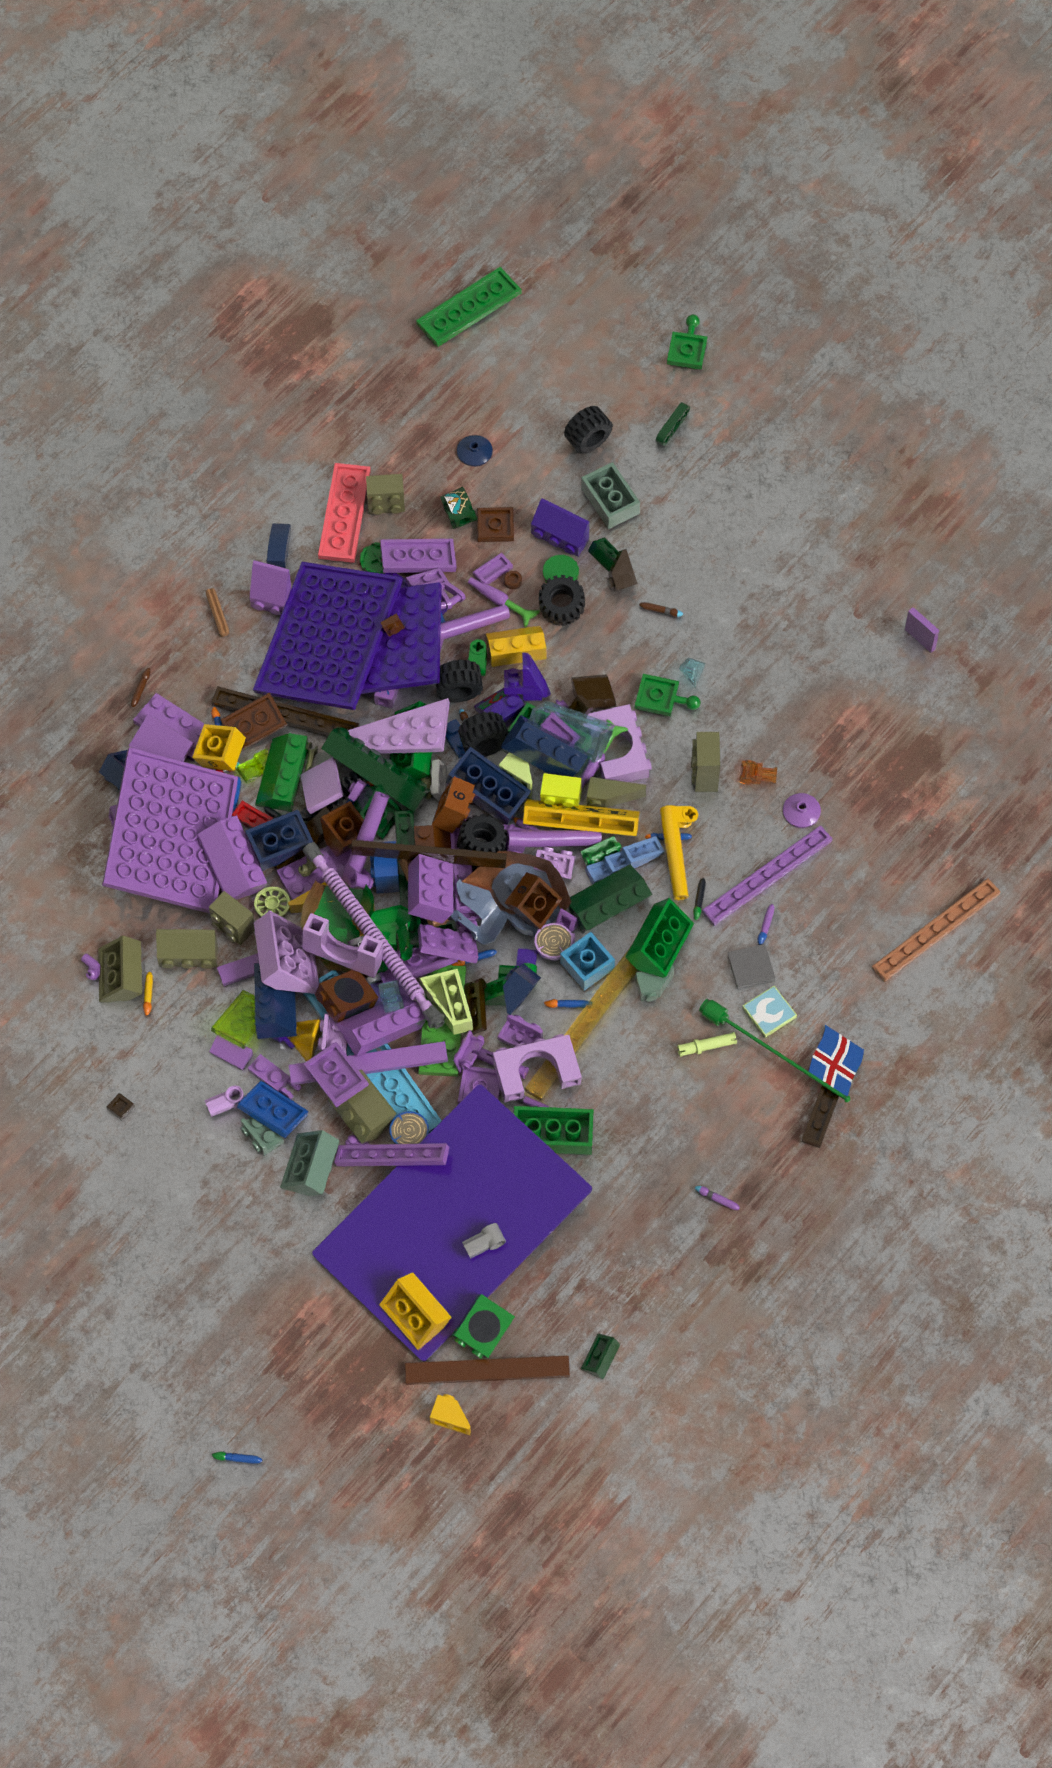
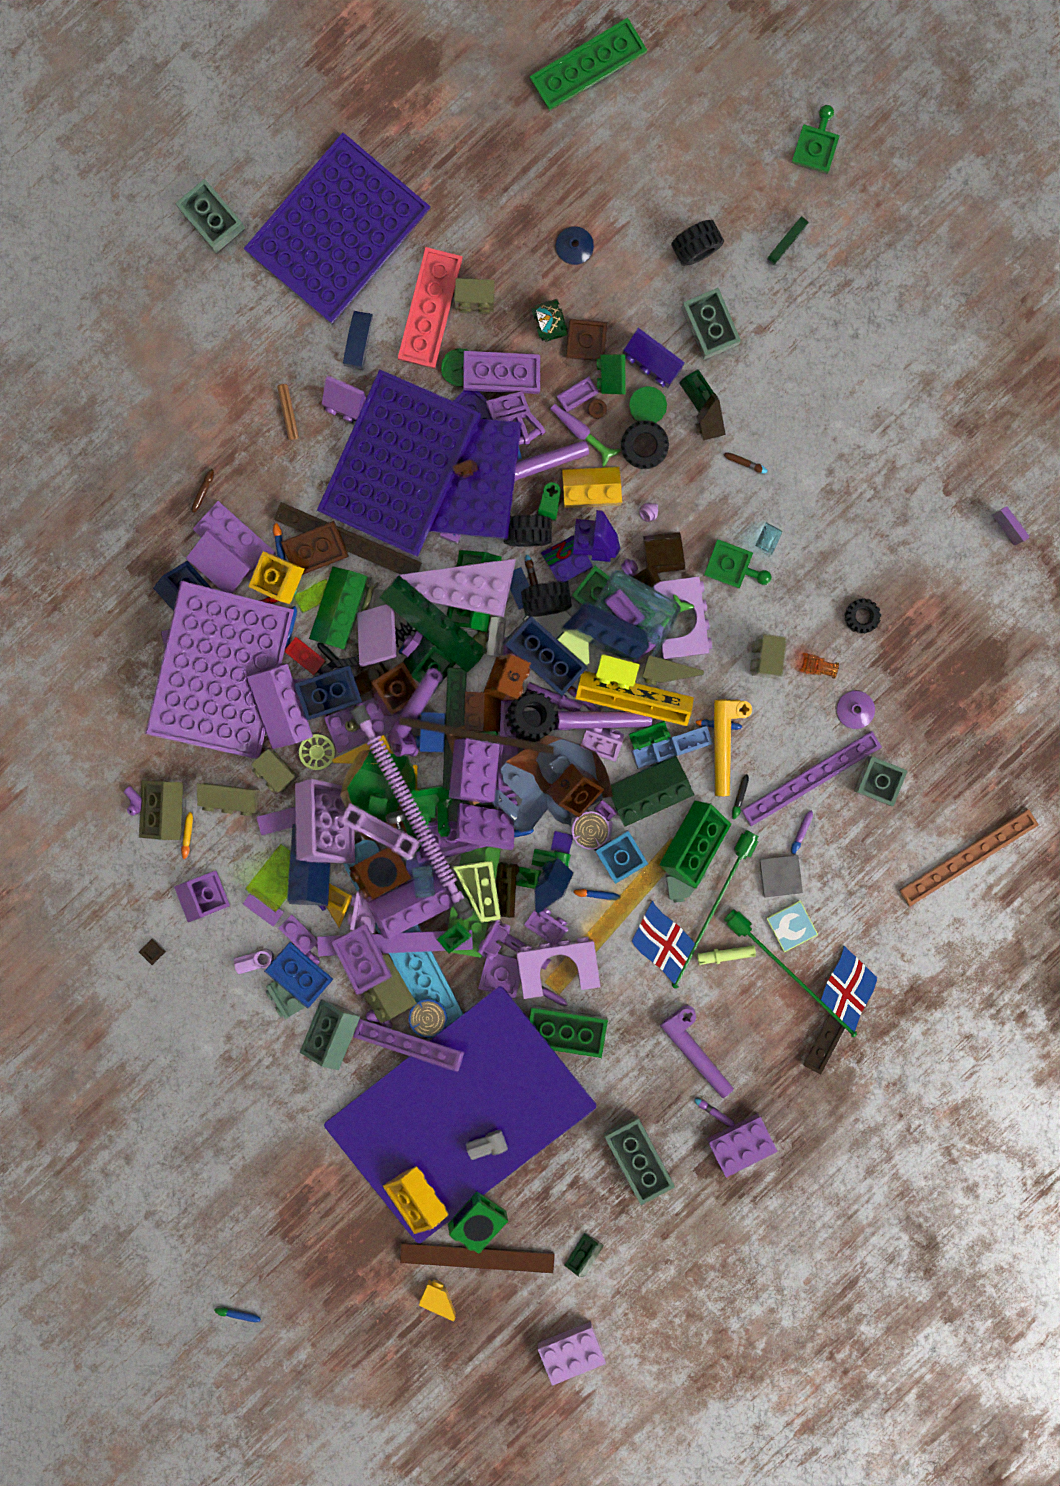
camera: 10 degrees right, 25 degrees up
none -> medium lavender slope [174,871,230,922]
none -> sand green brick [175,178,245,253]
none -> dark purple plate [244,133,431,324]
none -> green slope [437,922,472,954]
none -> lavender brick [538,1321,606,1386]
none -> green slope [596,354,626,394]
none -> sand green brick [604,1115,675,1205]
none -> flag [632,830,759,989]
none -> lavender plate [639,503,658,522]
none -> medium lavender axle [660,1005,734,1098]
none -> medium lavender brick [707,1113,778,1177]
none -> black tyre [845,598,881,634]
none -> sand green brick [854,756,908,807]

